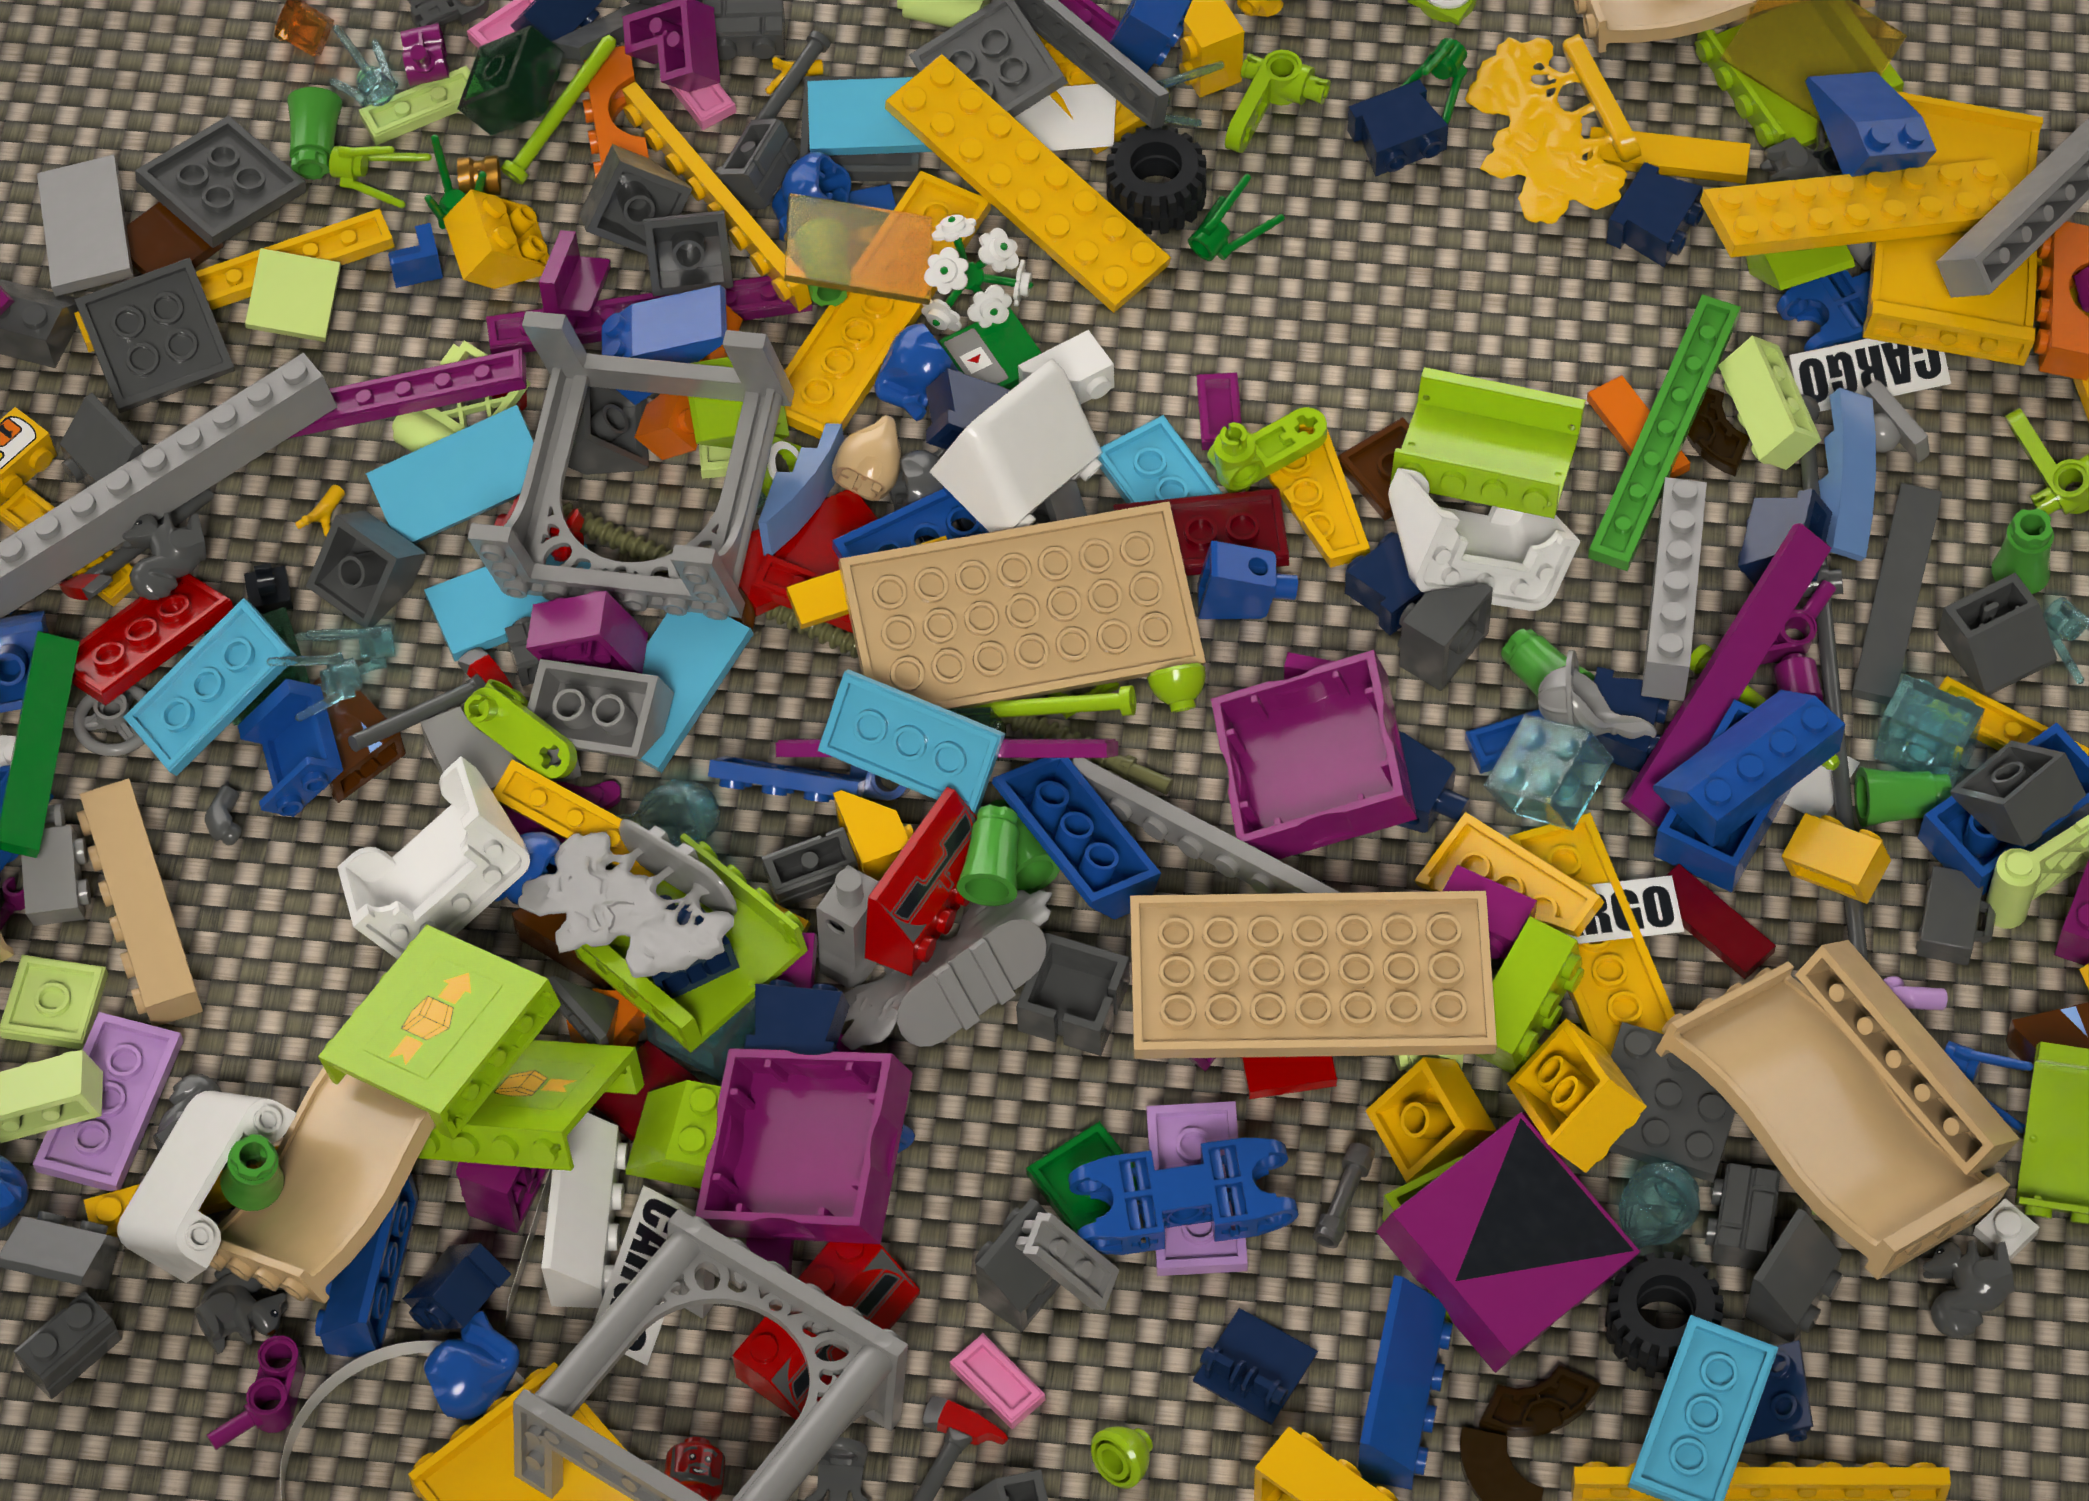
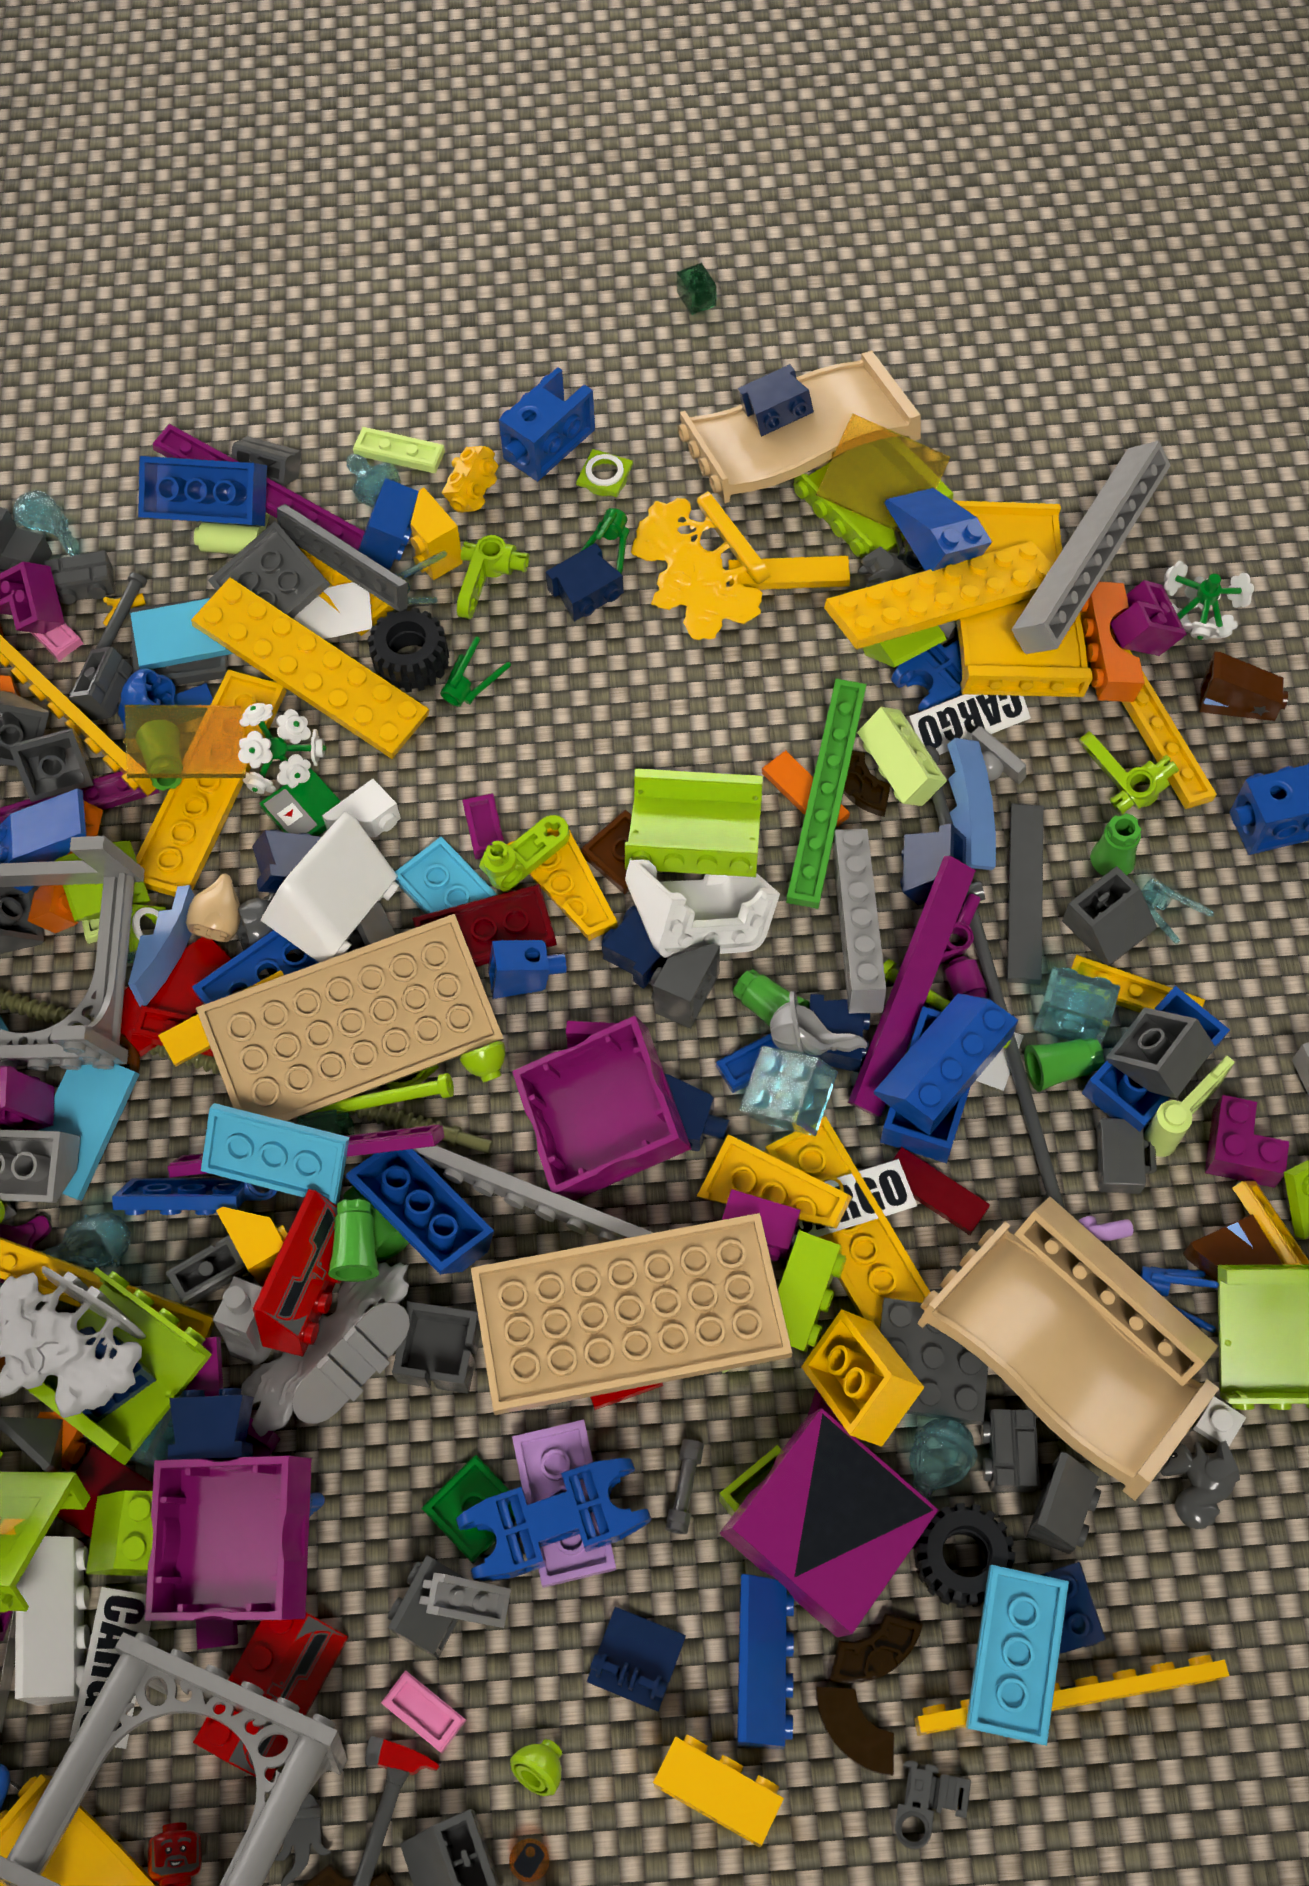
camera: 10 degrees left, 5 degrees up
blue piece [874,323,958,422] -> none
yellow slope [1365,1057,1497,1183] -> none
dark blue hips [1606,162,1704,268] -> none
yellow piece [1781,813,1891,904] -> none

